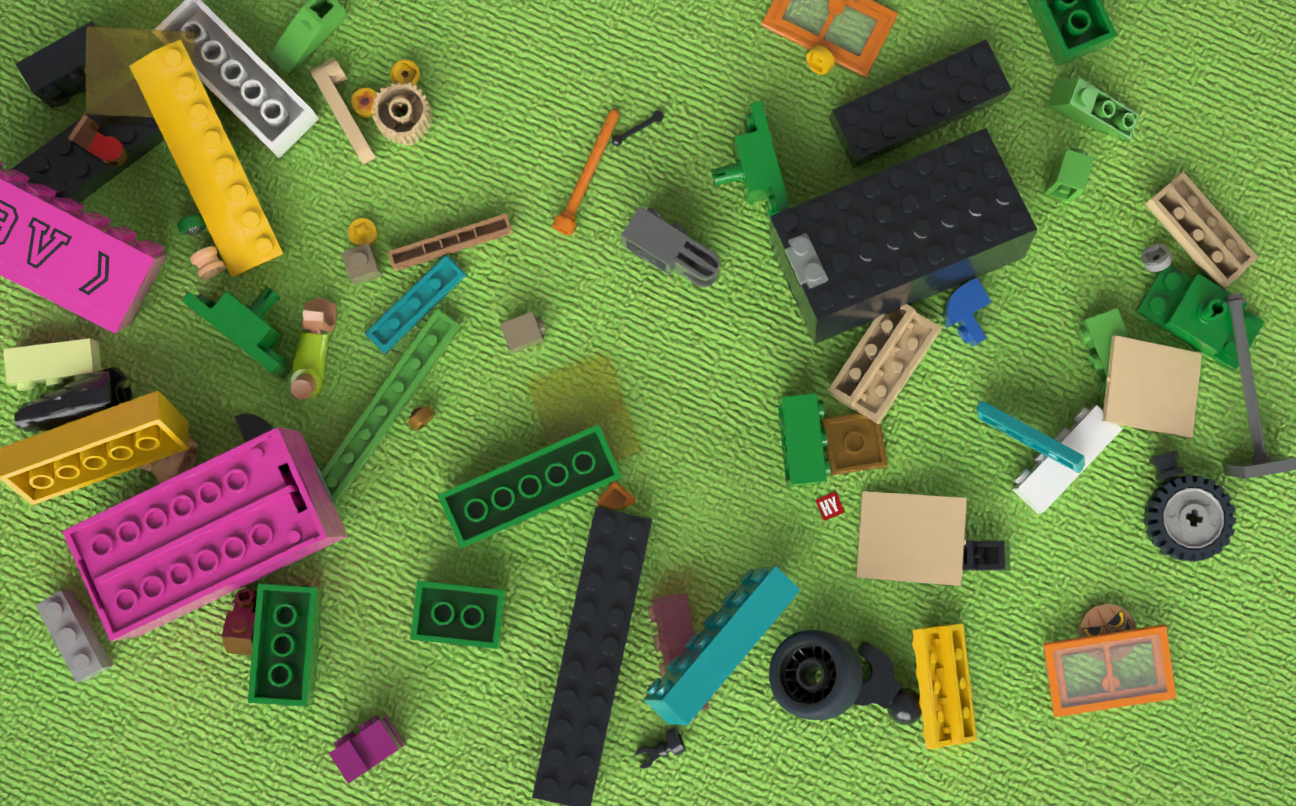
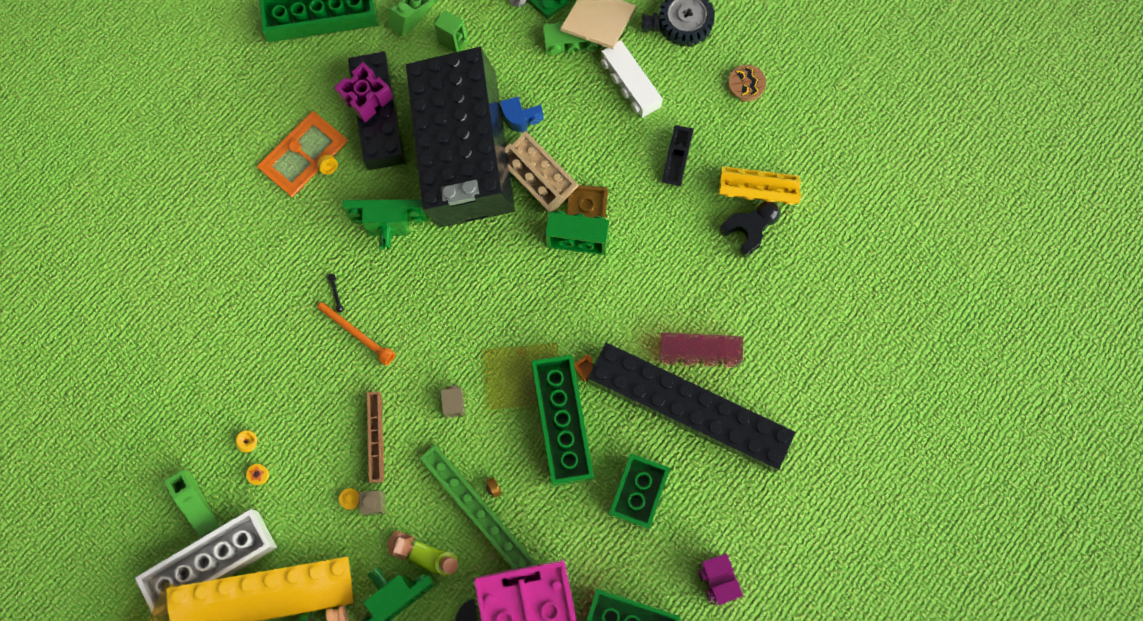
camera: 70 degrees left, 10 degrees down
tan beam [310,57,376,165] -> none
teal tile [364,254,467,355] -> none
tan brick [372,82,433,146] -> none
dark grey brick [621,206,720,288] -> none
black piece [634,726,686,768] -> none
teal brick [643,566,800,725] -> none
wheel [769,630,863,720] -> none
red sticker [816,492,844,521] -> none
tan piece [856,491,967,586] -> none
teal tile [976,401,1085,473] -> none
clear door [1043,624,1176,717] -> none
none -> magenta brick [334,62,394,123]

